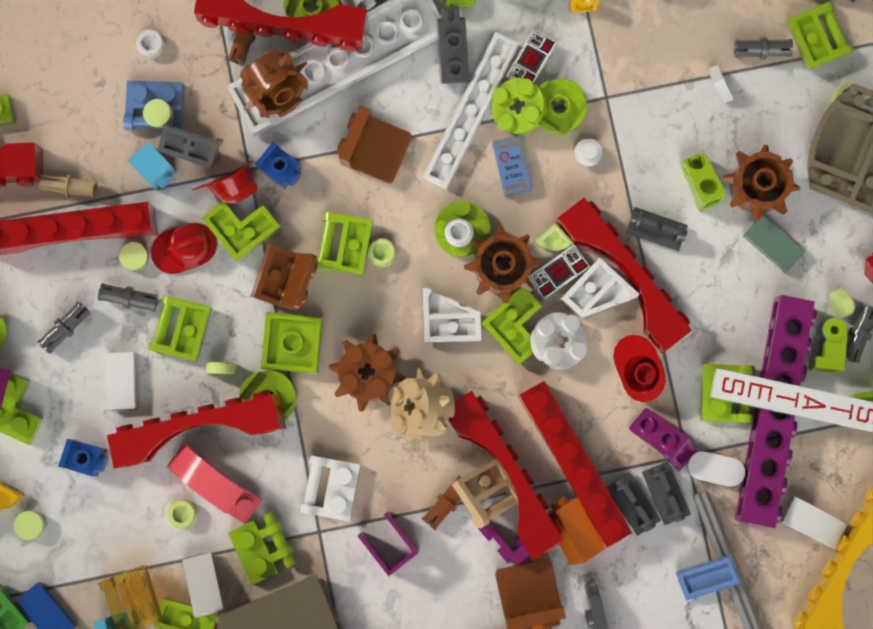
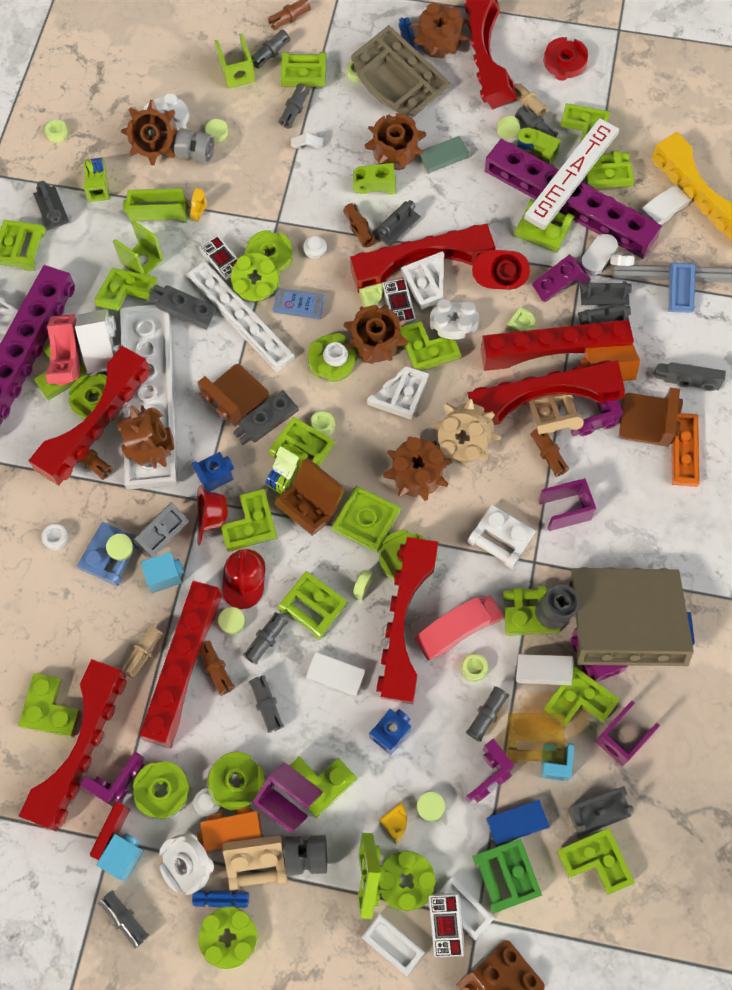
camera: 65 degrees left, 15 degrees down
none -> dark orange pin [198,641,235,696]
none -> dark grey hinge [233,390,299,445]
none -> lime leg [265,443,309,494]
none -> dark orange pin [343,203,376,248]
none -> magenta bracket [465,738,515,803]
none -> dark grey pin [466,686,509,742]
none -> yellowish green tile [506,307,536,332]
none -> dark grey wheel [535,584,580,630]
none -> lime plate [585,150,635,189]
none -> white tile [610,253,635,266]

